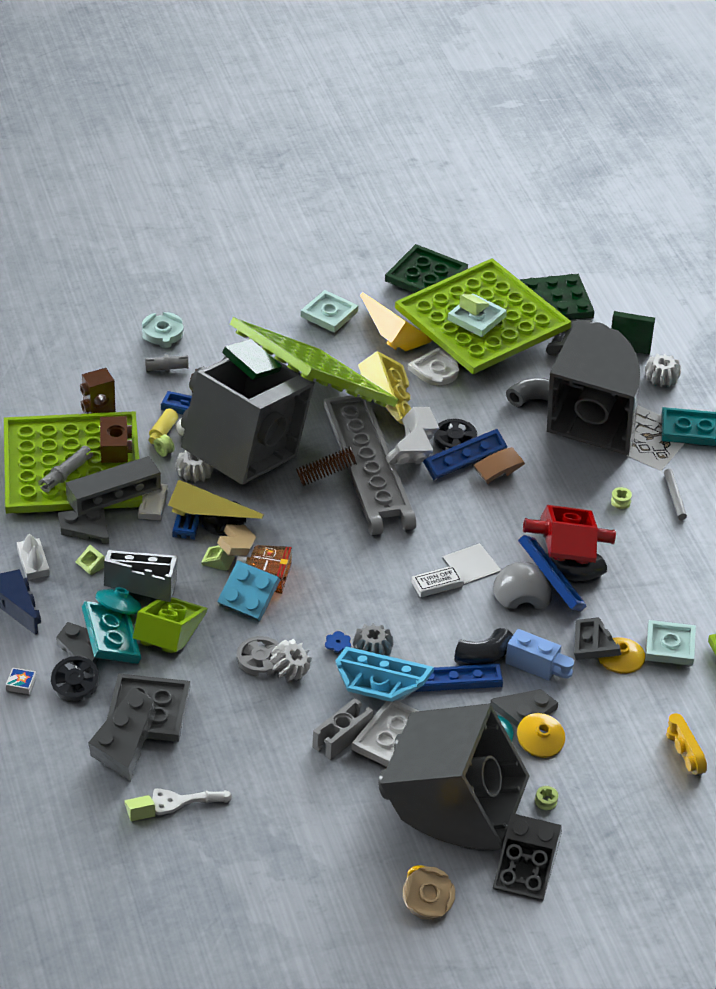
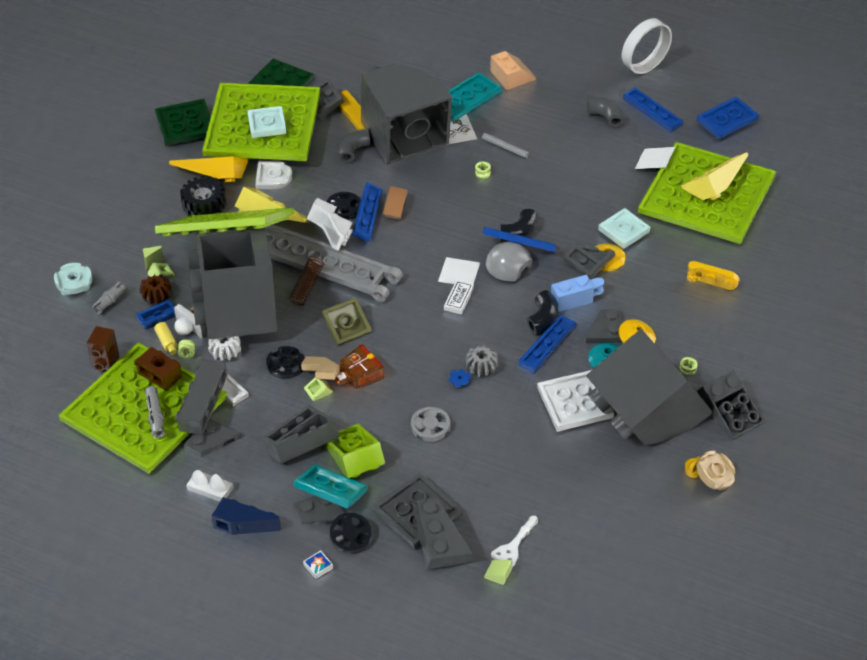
camera: 45 degrees left, 5 degrees up
yellowish green slope [75,545,105,575] -> none
teal dish [95,587,141,614] -> none
light yellow wedge [168,480,264,519] -> none
blue tile [172,513,201,540] -> none
medium azure plate [217,560,280,621] -> none
tile [222,339,282,380] -> none
white gear [269,639,312,681] -> none
light aqua plate [300,290,359,333] -> none
light grey piece [312,698,373,760] -> none
medium azure wedge [335,647,434,702] -> none
yellowish green slope [459,294,489,316] -> none
red slope [523,505,616,564] -> none
dark green tile [611,311,656,355] -> none
none -> black wheel [180,176,226,216]
none -> olive slope [322,298,372,346]

